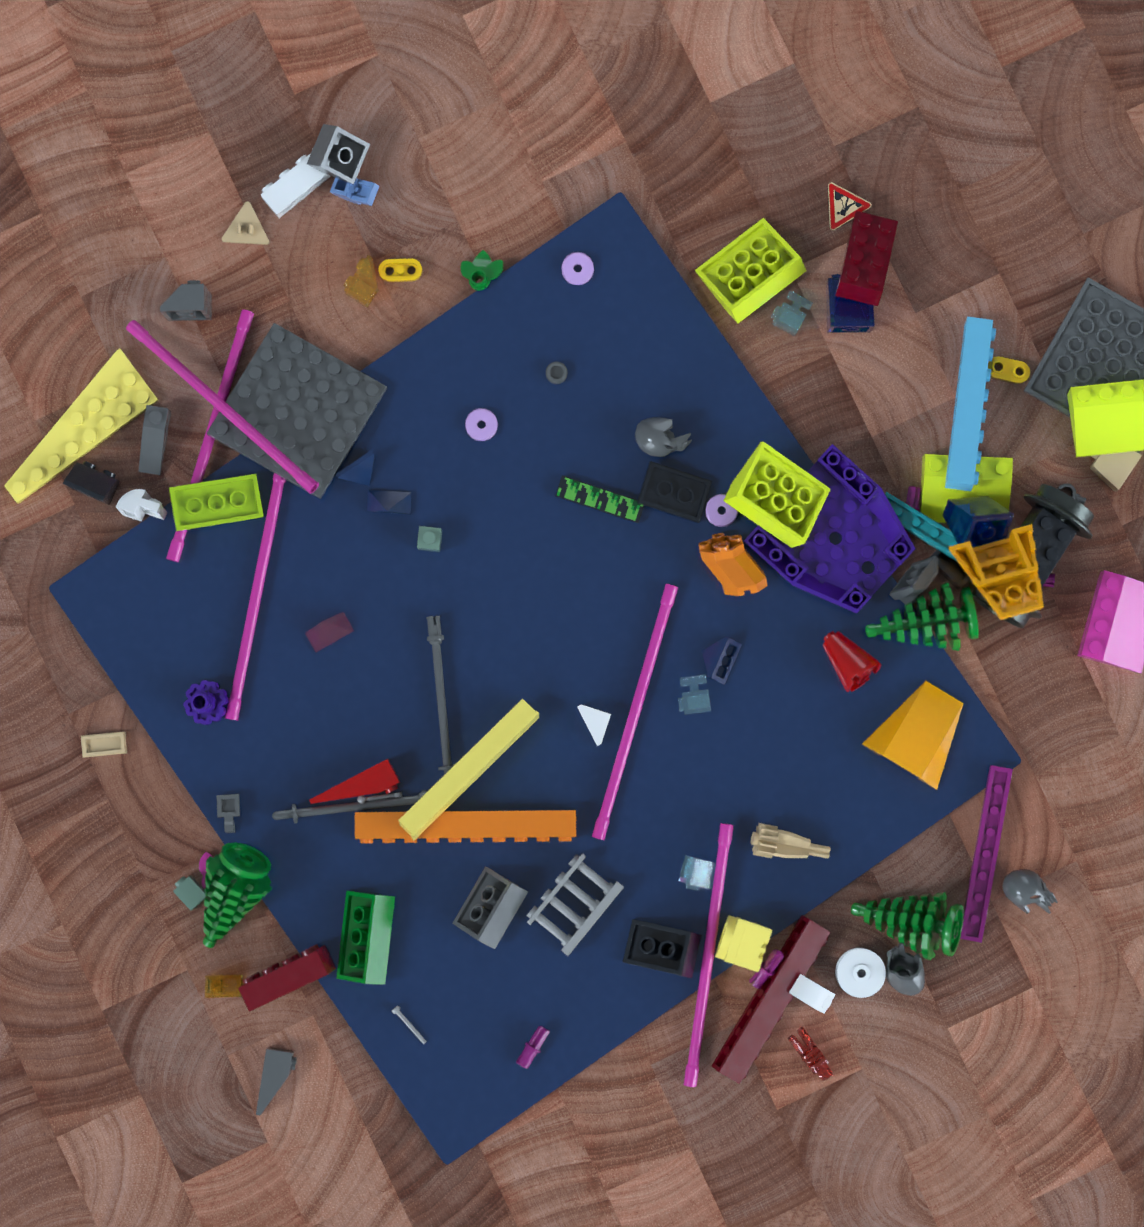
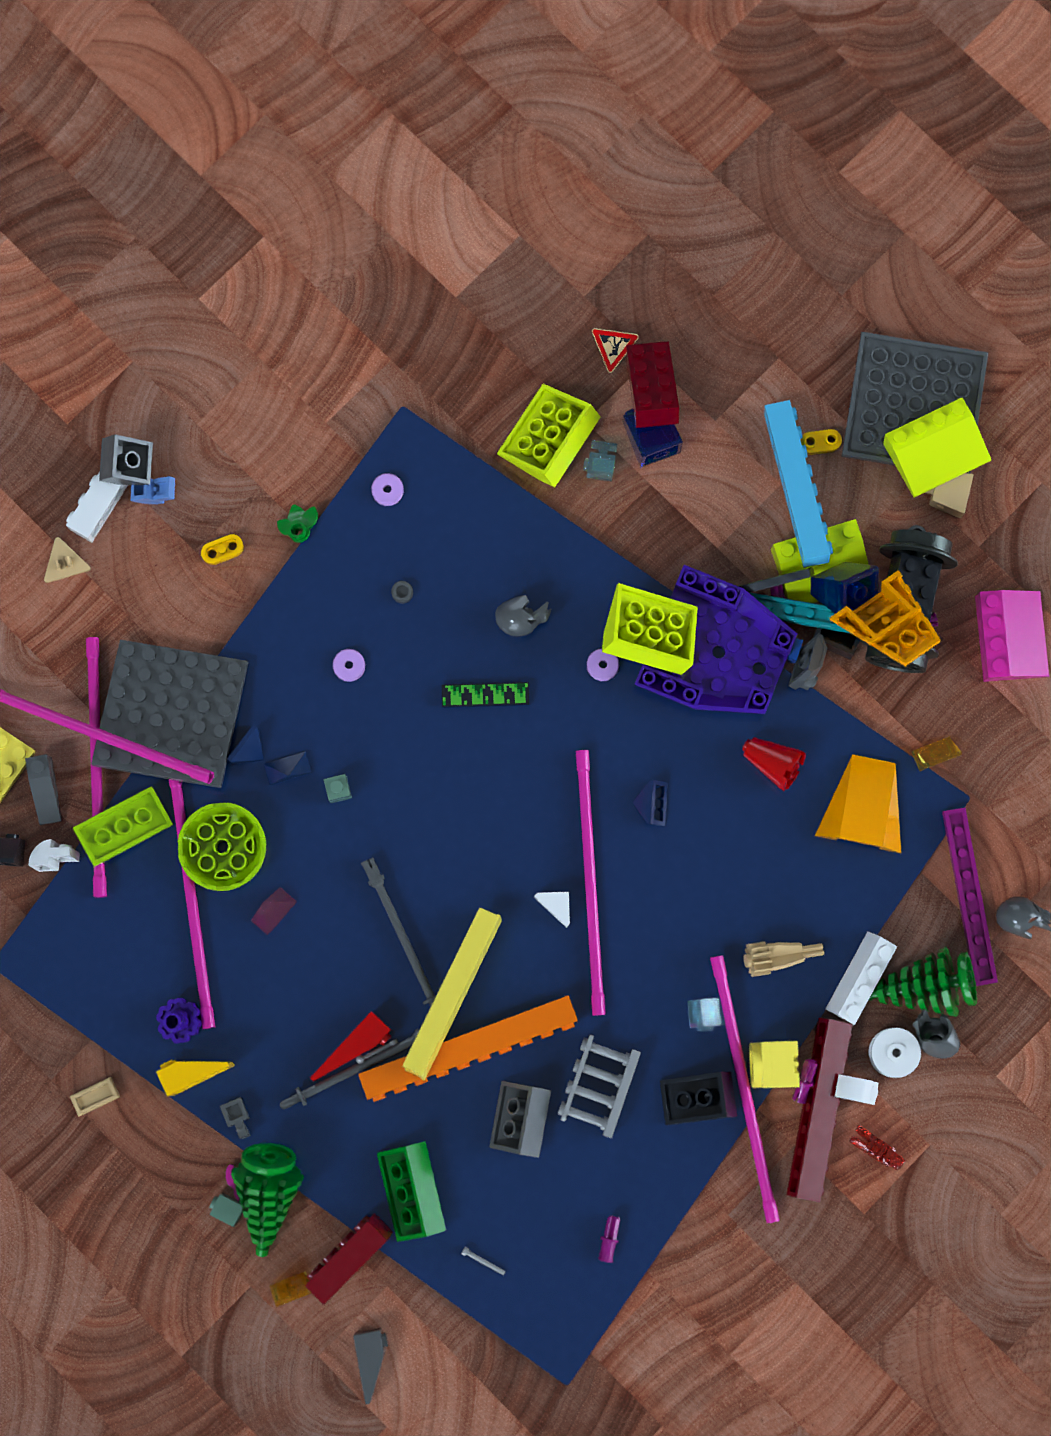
camera: 20 degrees left, 5 degrees down
dark grey slope [160,280,212,321] -> none
clear yellow slope [343,255,379,308] -> none
black tile [637,461,712,523] -> none
clear light blue brick [678,674,711,715] -> none
orange brick [698,533,768,596] -> none
green plant [865,582,979,651] -> none
none -> yellow slope [156,1060,235,1096]
none -> lime brick [178,803,266,891]
none -> black tile [738,567,815,593]
none -> blue tile [787,638,803,664]
none -> white brick [826,932,897,1025]
none -> clear yellow slope [911,737,962,772]

